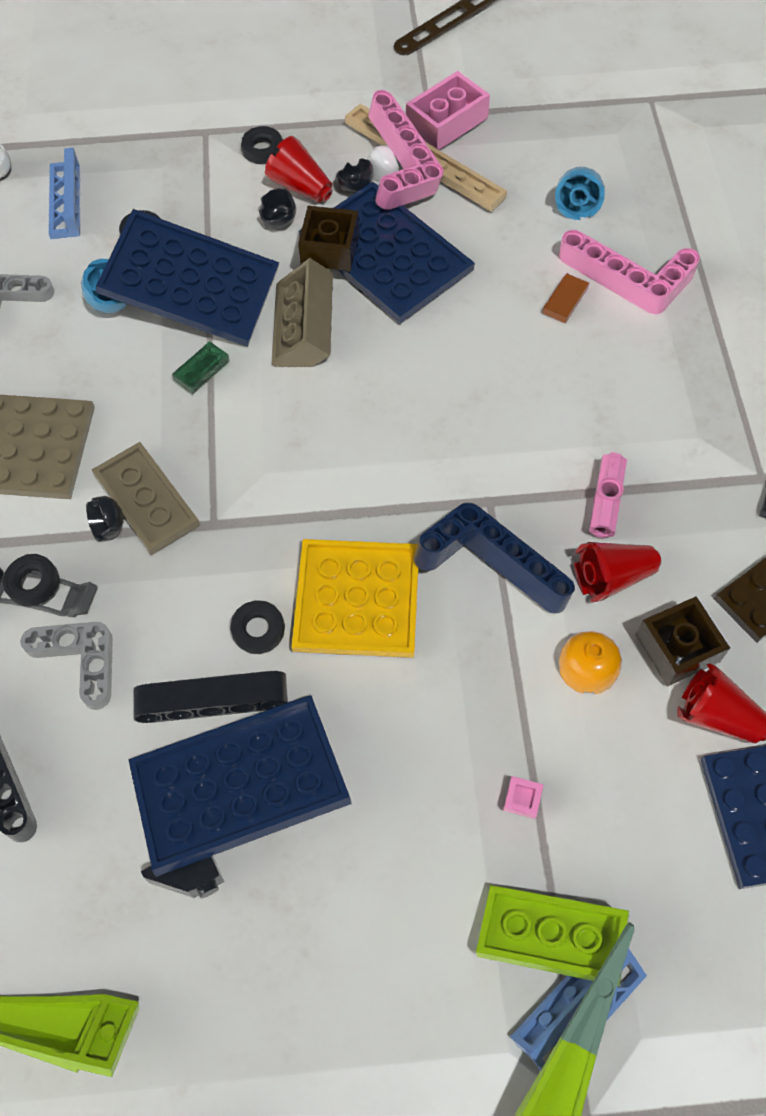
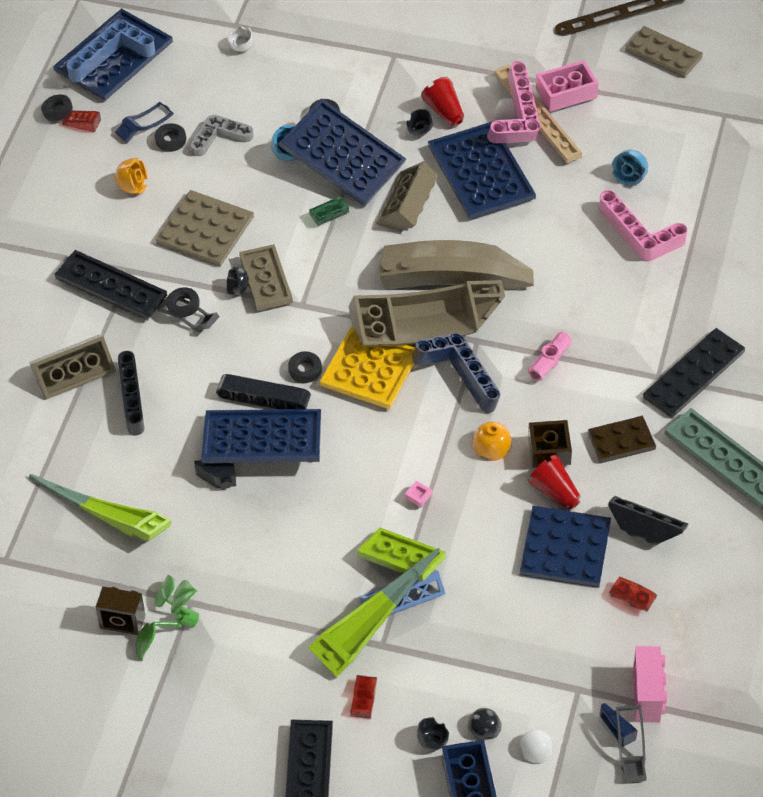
camera: 20 degrees right, 10 degrees down
light grey beam [20,622,113,710] -> none
medium blue fence [49,148,80,239] -> none
black tyre [241,126,283,164] -> none
dark brown brick [298,205,359,271] -> none
black hair [336,158,373,193] -> none
dark orange tile [543,273,589,324] -> none
red cone [574,542,661,602] -> none
none -> dark tan slope [348,280,505,347]
none -> dark tan slope [380,240,534,290]
none -> dark tan plate [626,26,703,78]

